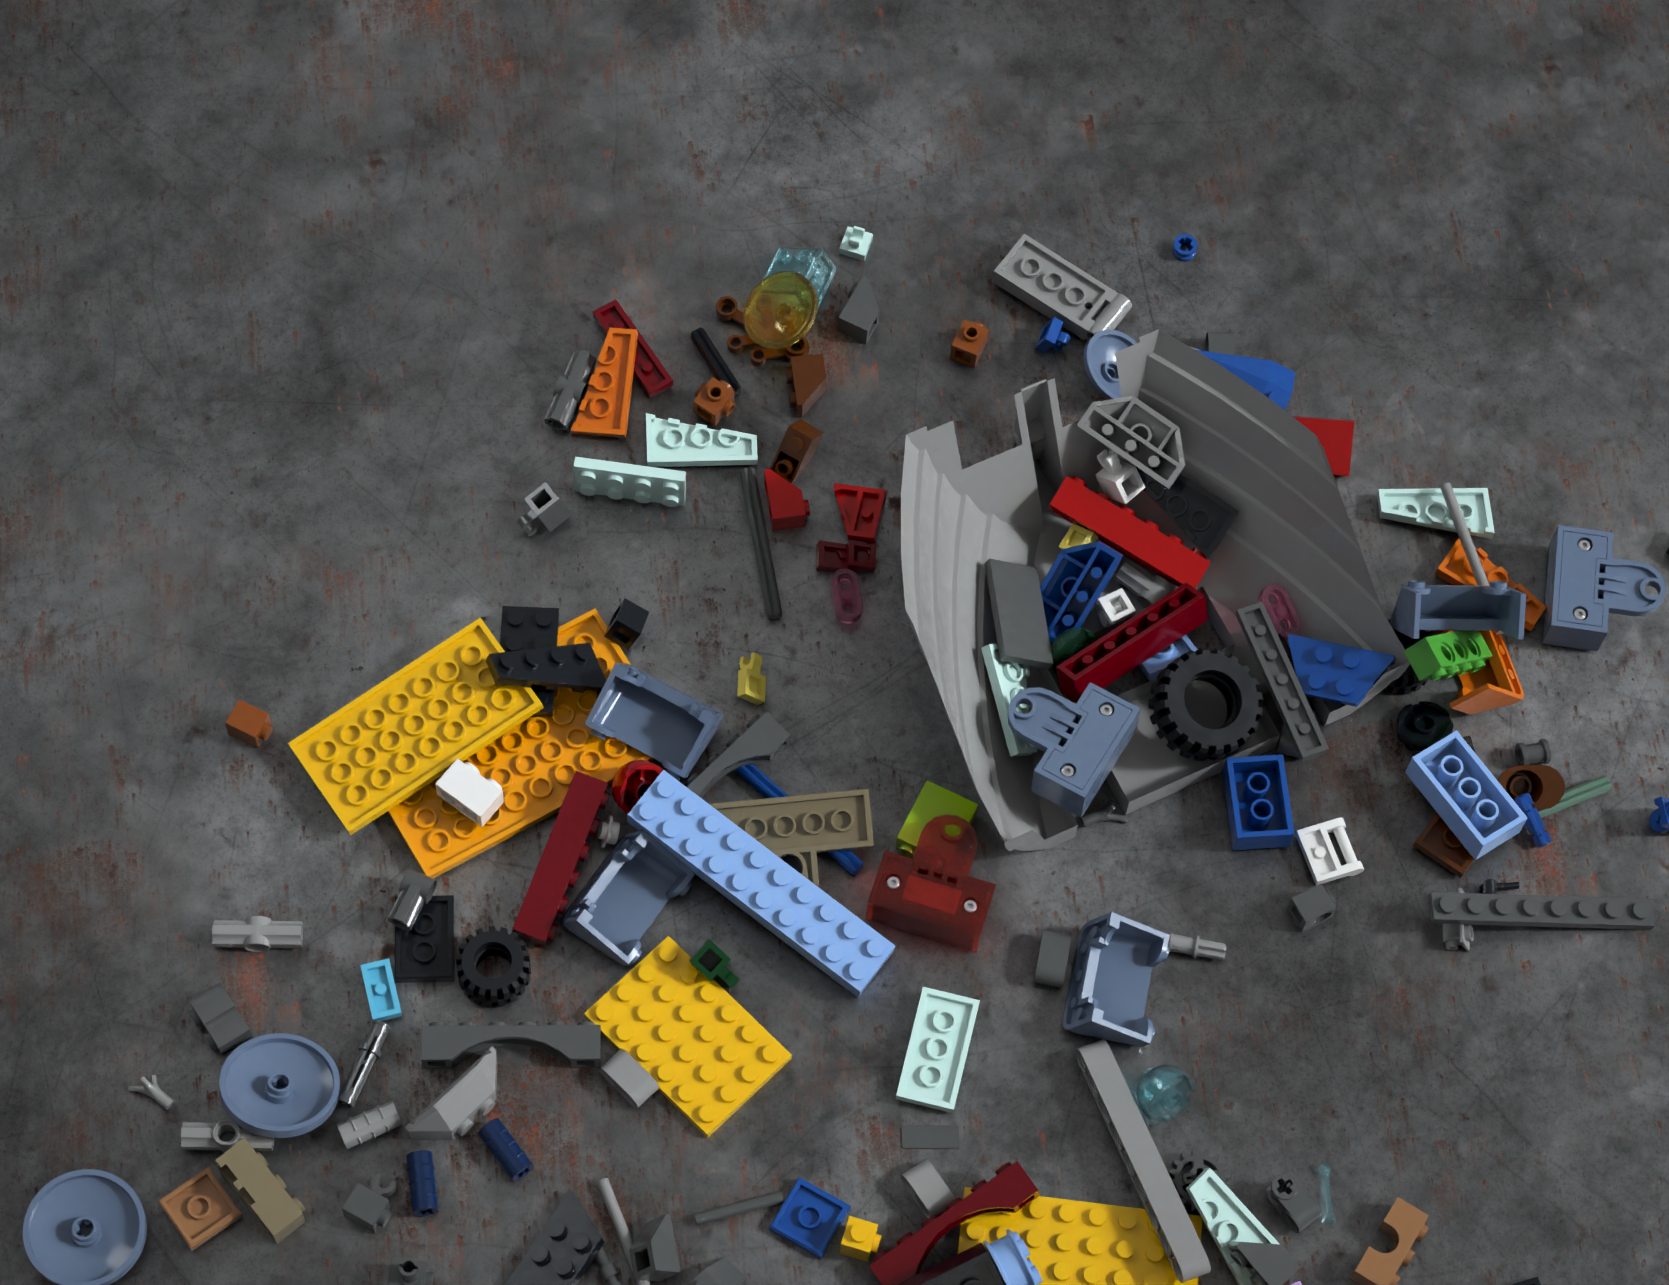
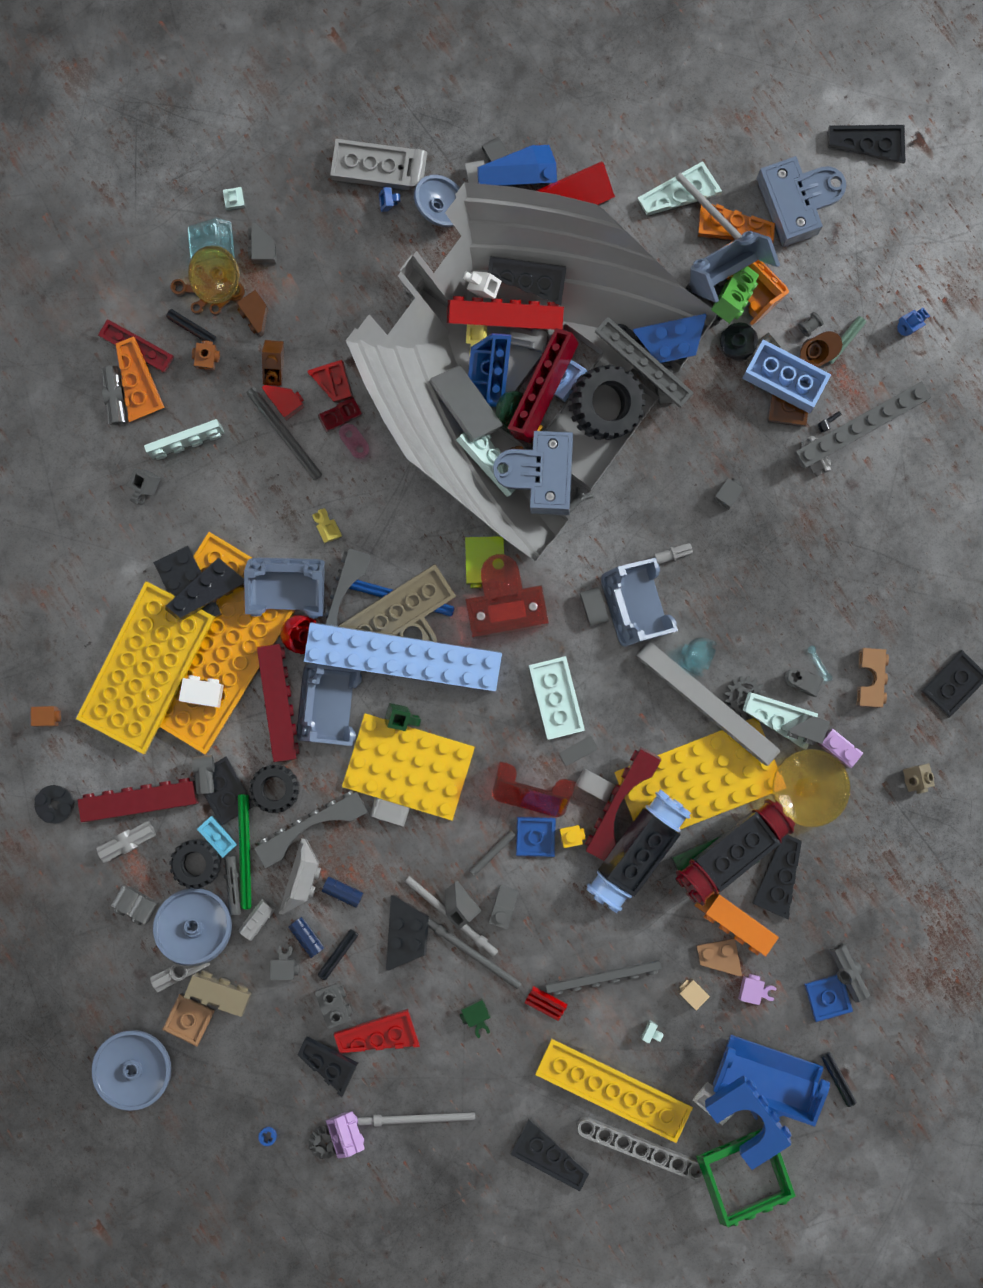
camera: 25 degrees left, 20 degrees up
light grey bar [128,1075,174,1110] -> none
white plate [597,815,620,848] -> none
black brick [604,598,649,650] -> none
light aqua wing [646,413,758,467] -> none
dark orange brick [950,319,989,368] -> none
light grey wedge [1077,396,1185,489] -> none
white brick [1097,588,1136,627] -> none
blue bush [1172,234,1198,261] -> none
blue brick [1222,754,1294,850] -> none
clear pink plate [1258,584,1300,639] -> none
white plate [1295,817,1364,886] -> none
blue axle [1514,793,1551,847] -> none
none -> black plate [34,785,75,824]
none -> dark red brick [77,778,199,822]
none -> black tyre [169,839,221,889]
none -> green axle [238,794,252,910]
none -> black axle [318,929,358,980]
none -> clear red windscreen [492,762,576,817]

